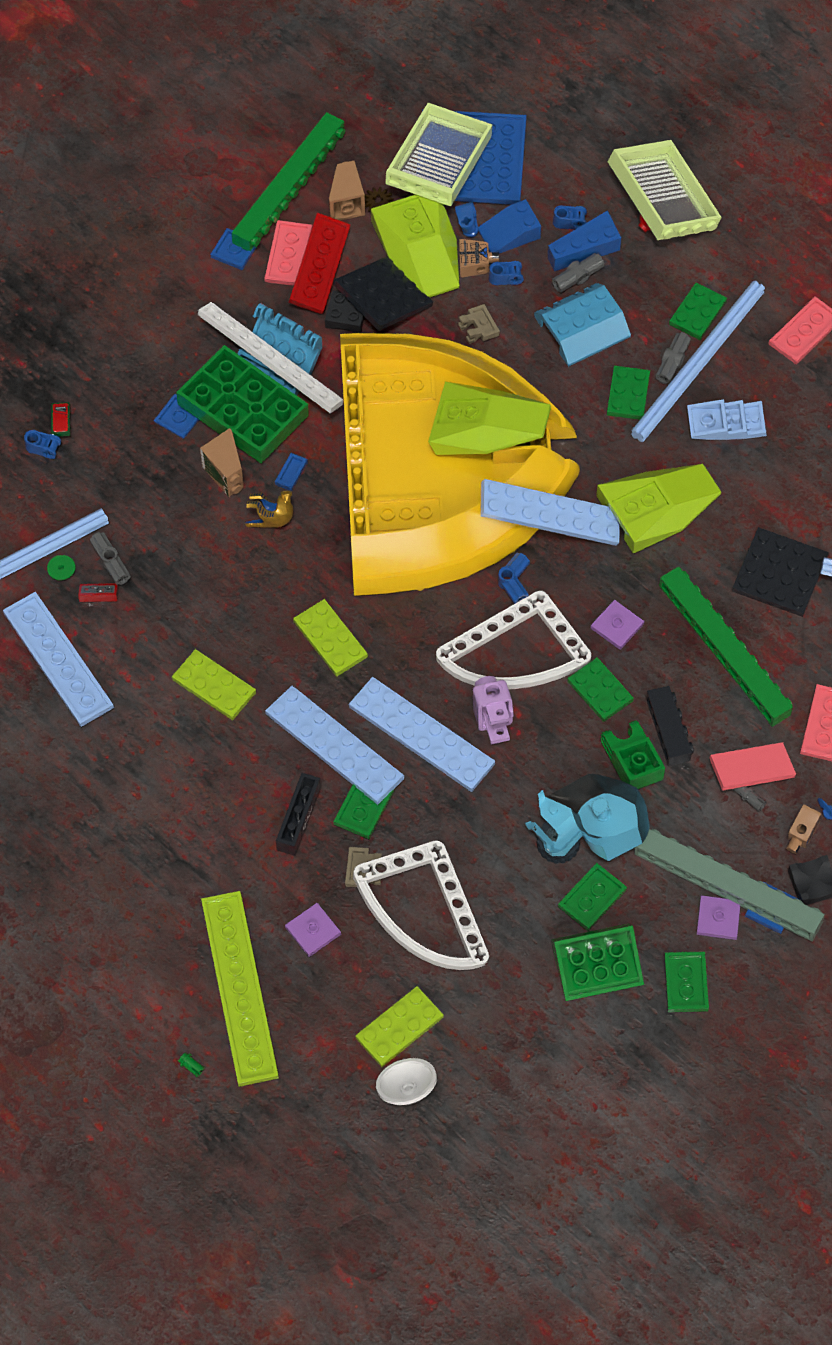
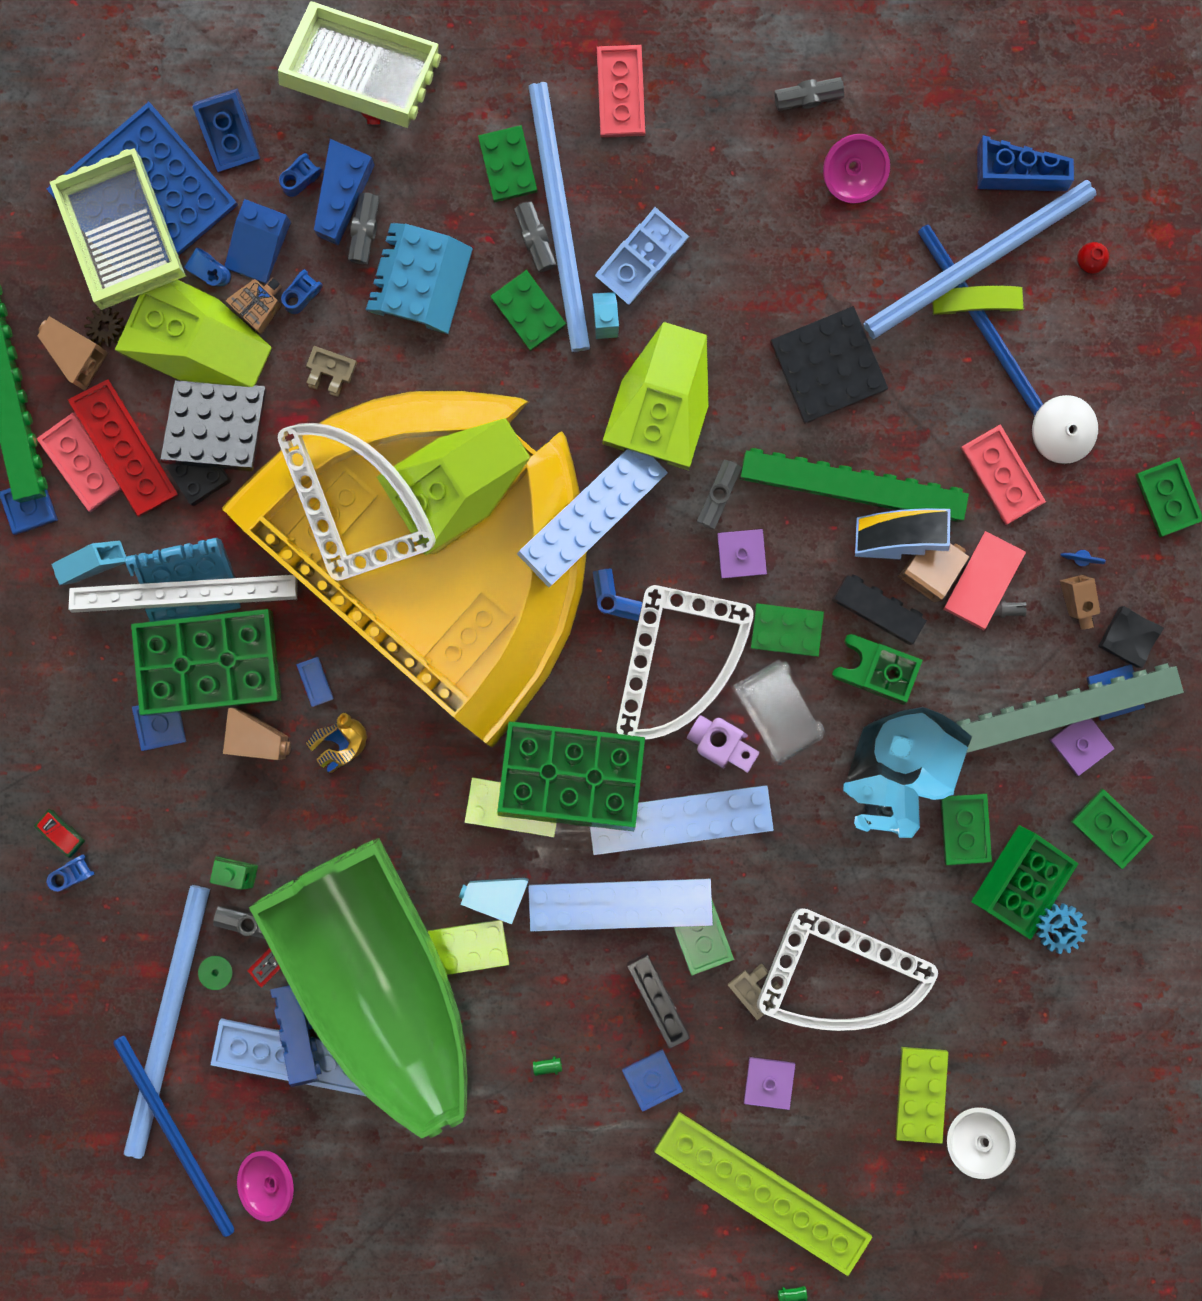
camera: 50 degrees left, 25 degrees up
none -> medium azure slope [52,541,126,585]
none -> blue slope [192,88,260,172]
none -> green torso [210,856,258,890]
none -> bright green panel [249,838,467,1138]
none -> blue wedge [270,986,322,1087]
none -> white beam [278,423,436,581]
none -> slope [459,878,529,924]
none -> green brick [497,721,645,832]
none -> green pin [533,1056,562,1076]
none -> medium azure slope [592,292,619,339]
none -> blue tile [622,1049,683,1112]
none -> dark grey piece [697,459,742,530]
none -> clear windscreen [731,659,825,766]
none -> slope [855,508,950,559]
none -> slope [897,543,969,602]
none -> dark azure gear [1036,903,1087,954]

